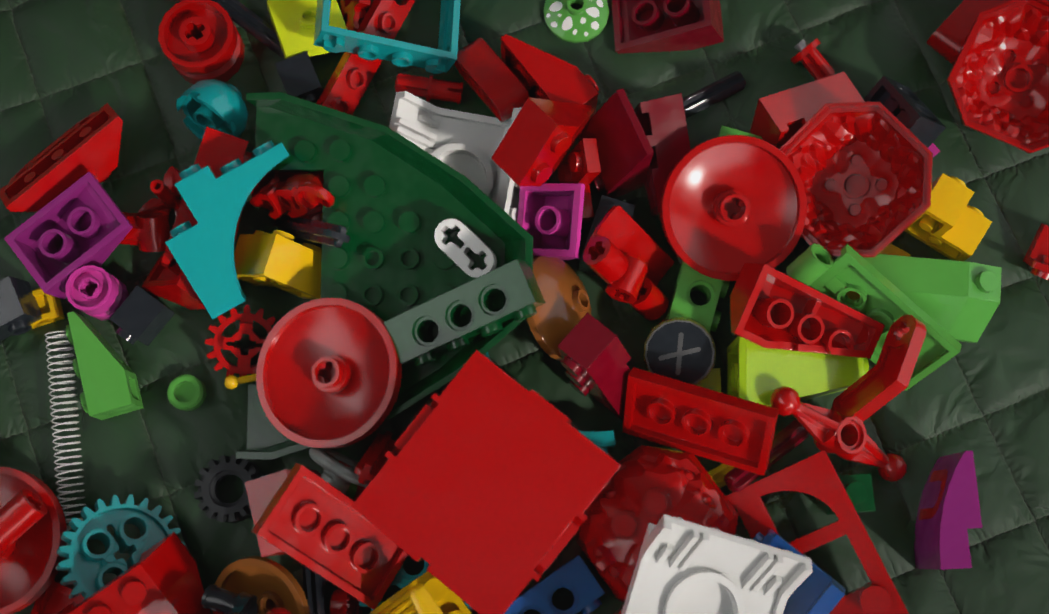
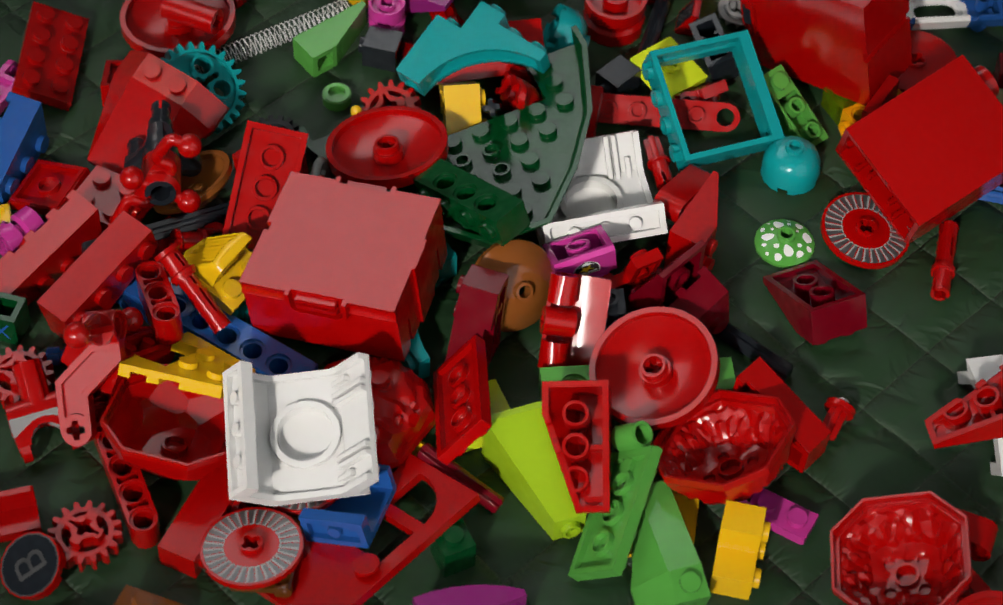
camera: 65 degrees right, 25 degrees down
white beam [434,218,497,278] -> none
red slope [491,97,596,187] -> none
black tile [643,317,716,385] -> none
red piece [770,315,927,482] -> none
black brick [864,75,946,148] -> none

